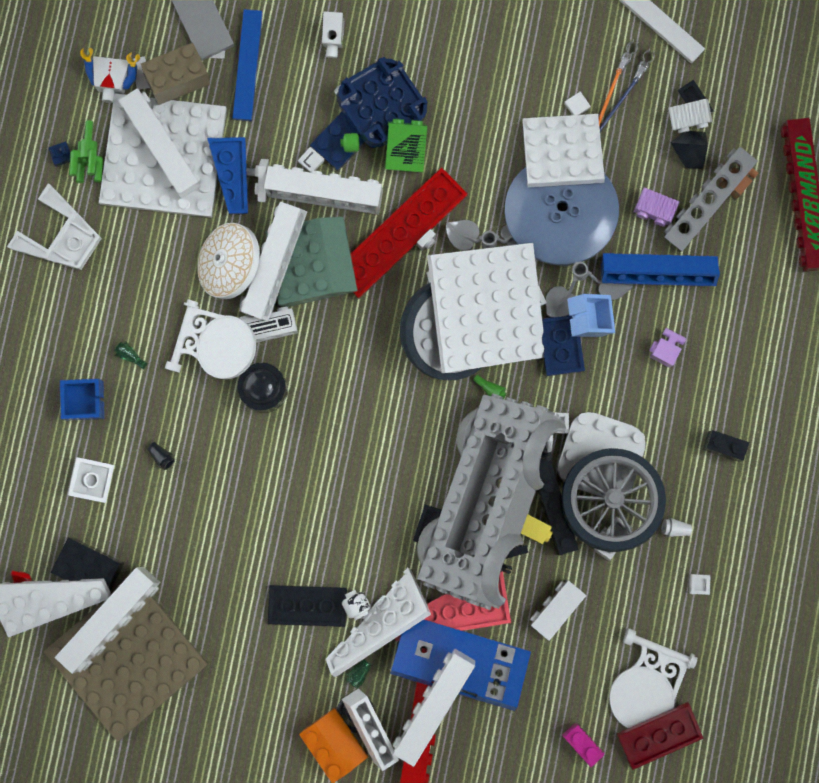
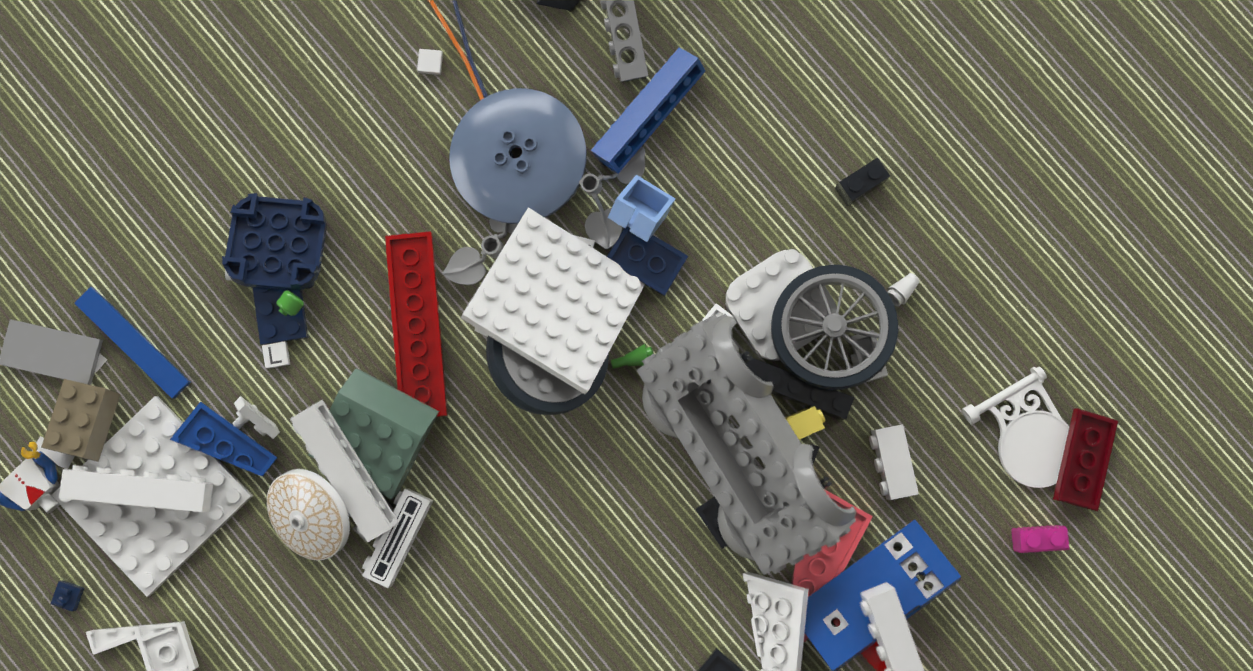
camera: 55 degrees left, 0 degrees up
bright green plant [69,120,103,183] -> none
white piece [165,299,256,379] -> none
black piece [238,363,288,413] -> none
white brick [264,164,383,215] -> none
white torso [322,12,345,58] -> none
white head [342,590,371,620] -> none
bright green panel [384,119,427,172] -> none
white plate [417,229,436,251] -> none
white plate [523,114,605,187] -> none
lavender brick [633,188,679,227] -> none
lavender brick [649,328,686,368] -> none
white tile [689,574,710,595] -> none

